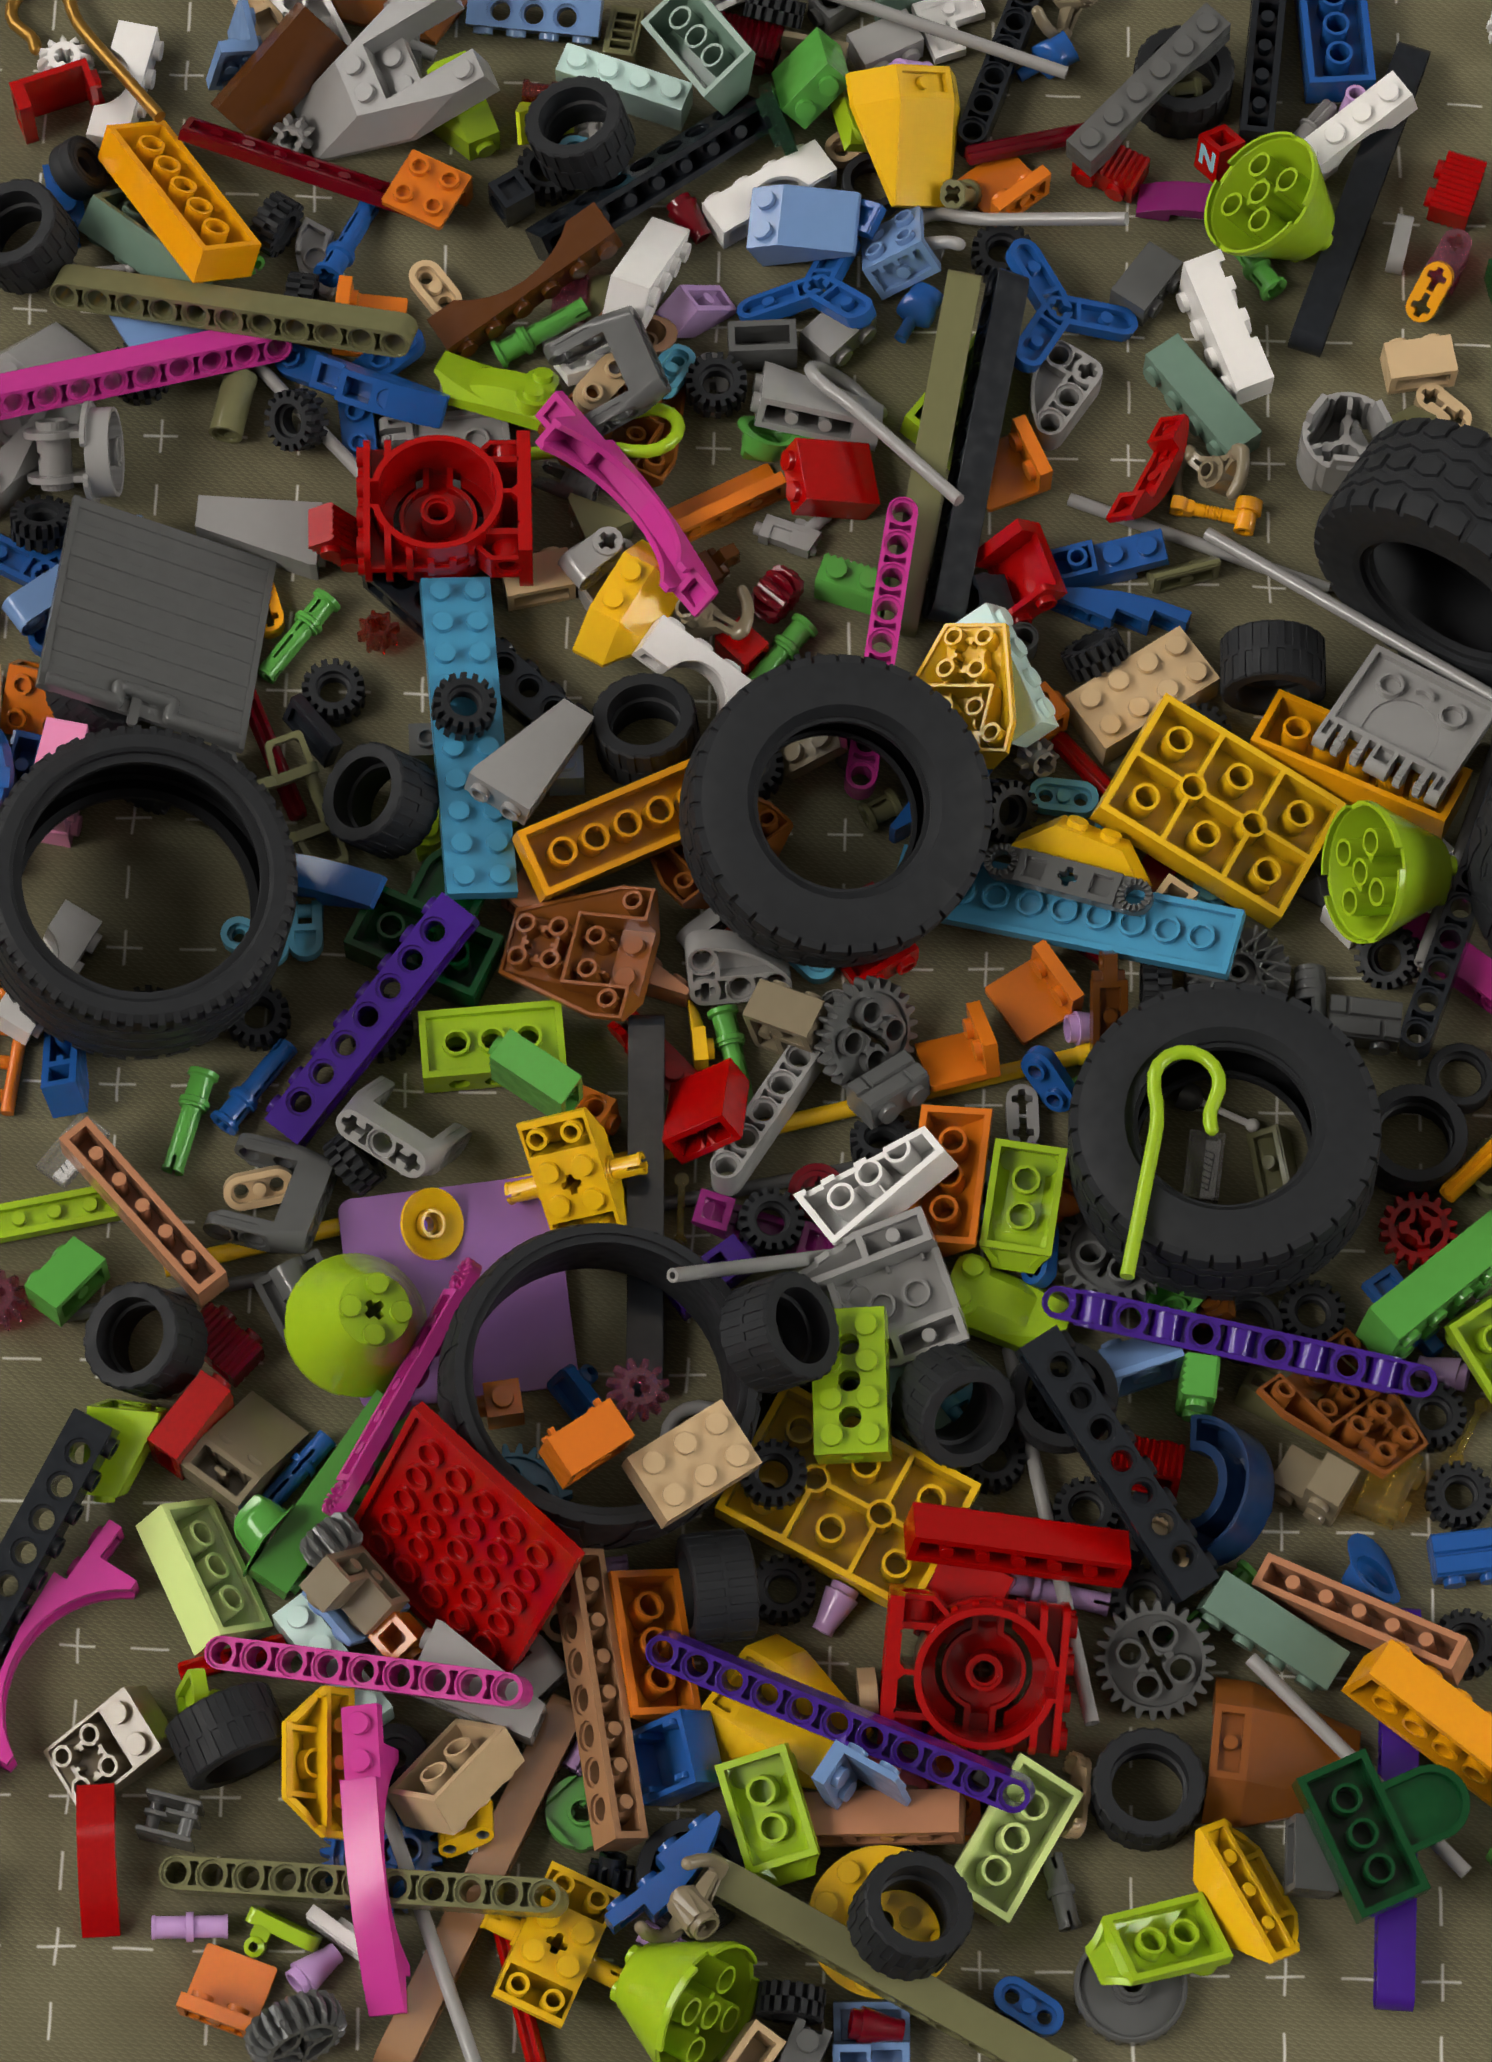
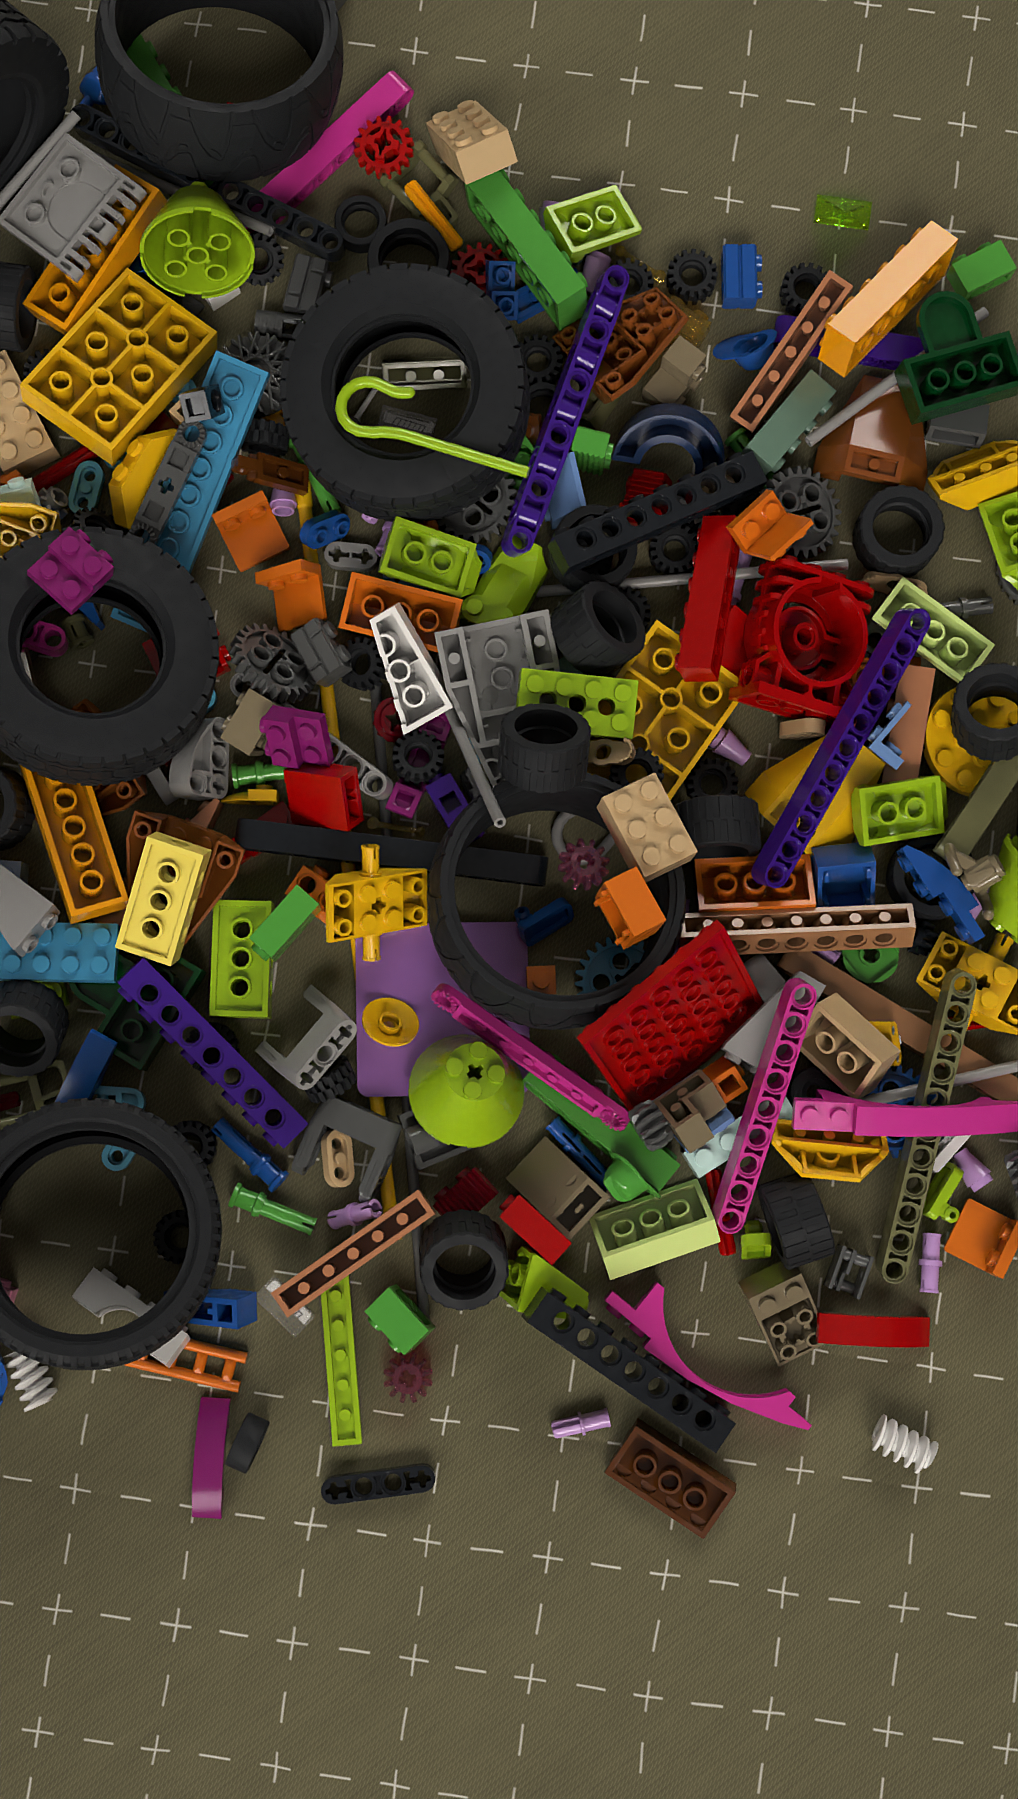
camera: 80 degrees left, 15 degrees up
none -> magenta plate [27,527,114,615]
none -> light yellow brick [115,831,212,966]
none -> black brick [178,384,225,423]
none -> magenta plate [259,705,334,769]
none -> lavender pin [327,1199,382,1229]
none -> blue slope [485,260,518,320]
none -> tan piece [588,738,636,767]
none -> orange bracket [726,489,814,561]

